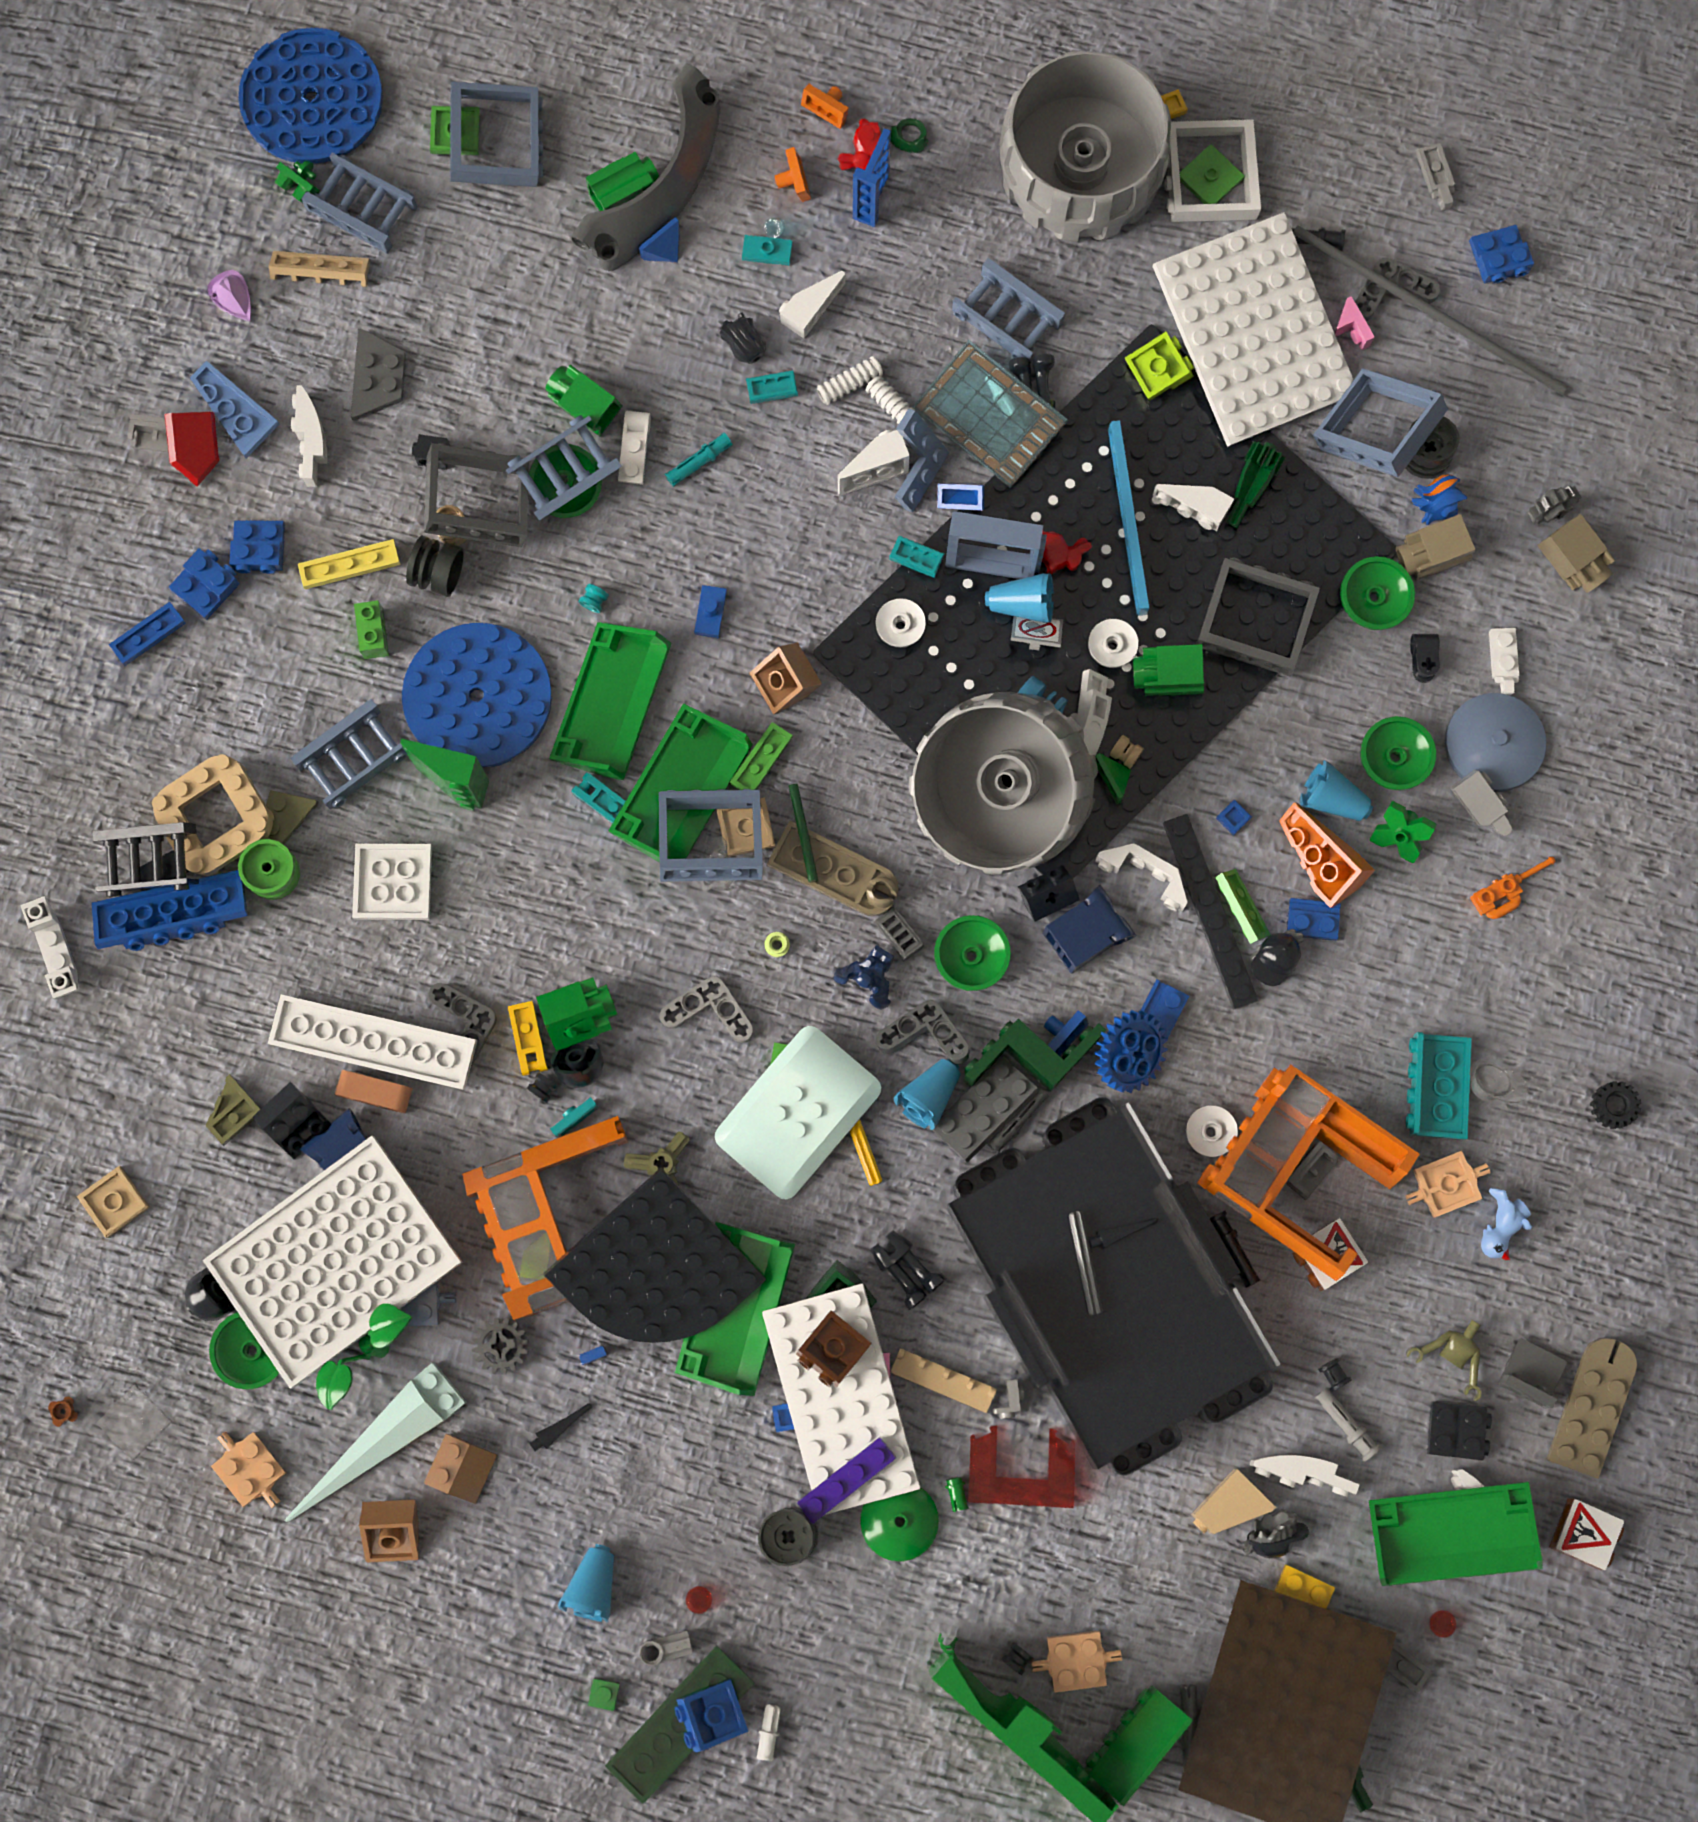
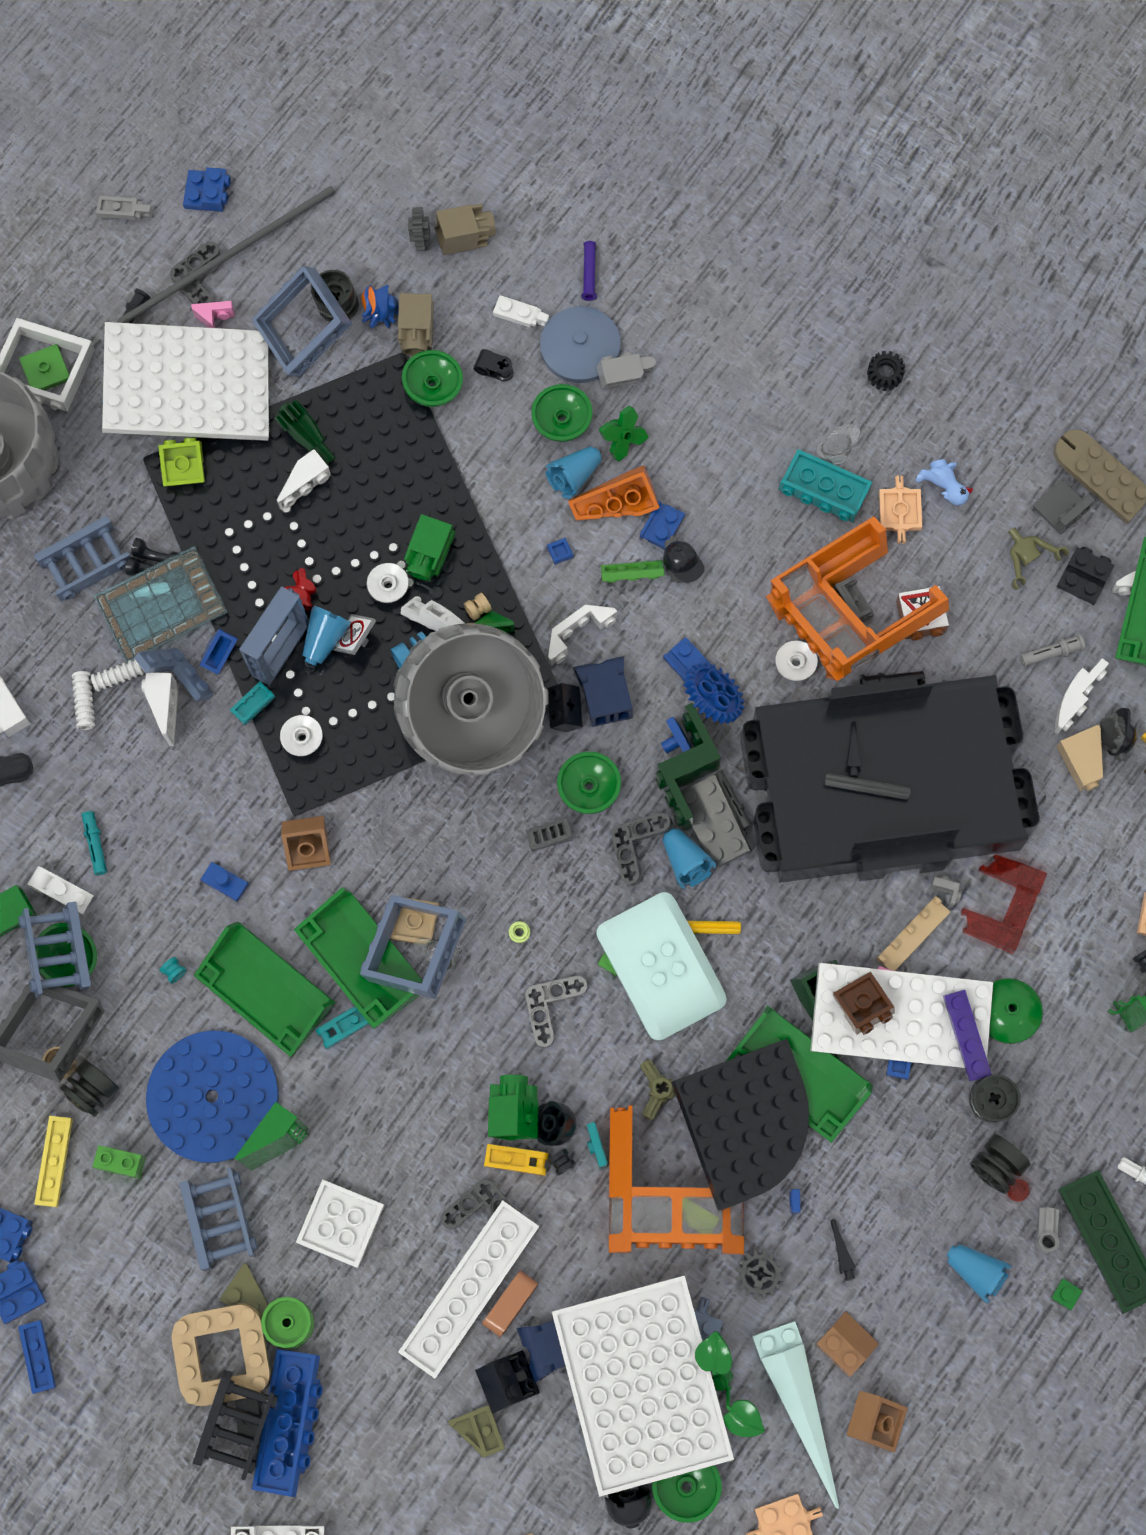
camera: 65 degrees left, 5 degrees down
blue plate [675,1679,749,1752] -> none
bright green plate [730,722,793,790] -> none
teal plate [746,370,798,404] -> none
dark tan plate [767,820,898,916] -> none
dark green bar [788,784,818,883] -> none
dark blue animal [833,945,894,1010] -> none
black piece [871,1230,947,1310] -> none
green pin [945,1477,969,1512] -> none
dark azure tile [1108,420,1149,616] -> none
black plate [1163,814,1258,1010] -> none
dark grey window [1196,558,1320,677] -> none
black bush [1318,1357,1352,1392] -> none
orange piece [1470,857,1556,919] -> none
none -> dark purple pin [581,241,597,301]
none -> pearl dark grey wheel [969,1134,1031,1194]

